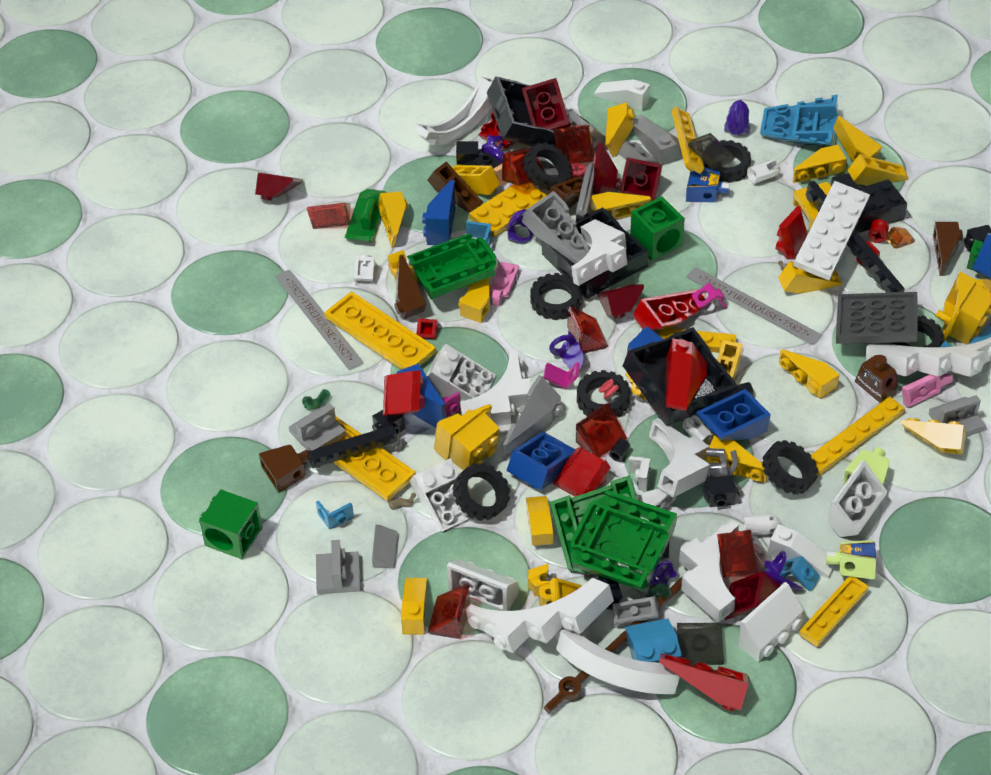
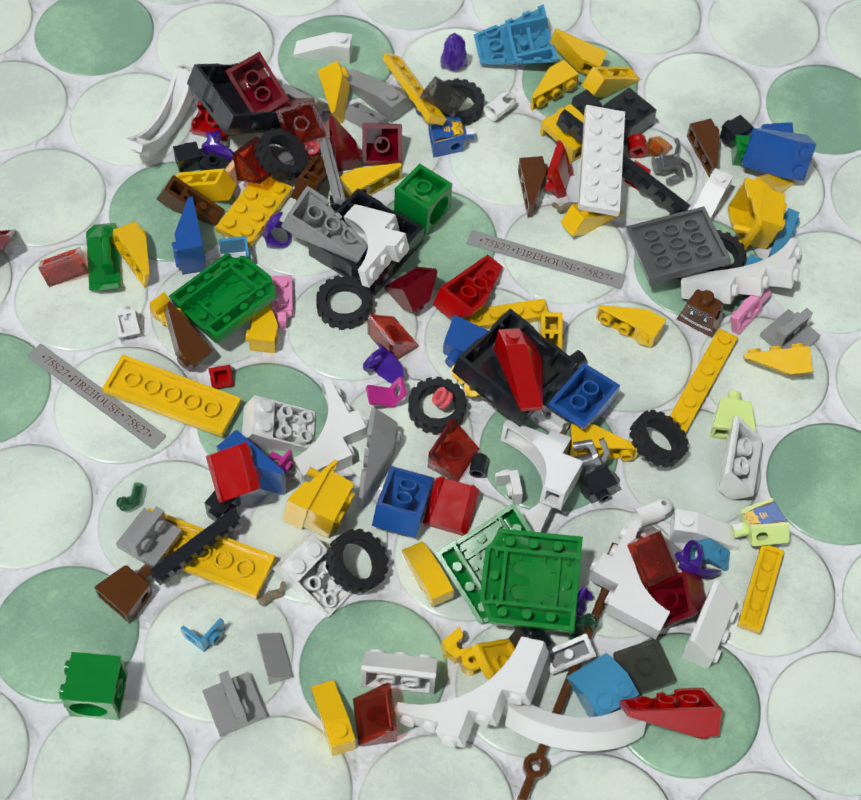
camera: 25 degrees left, 10 degrees up
dark pink bracket [692,282,728,309] -> none
none -> reddish brown slope [518,156,548,218]
none -> flat silver piece [651,138,693,186]
none -> white slope [693,168,733,220]

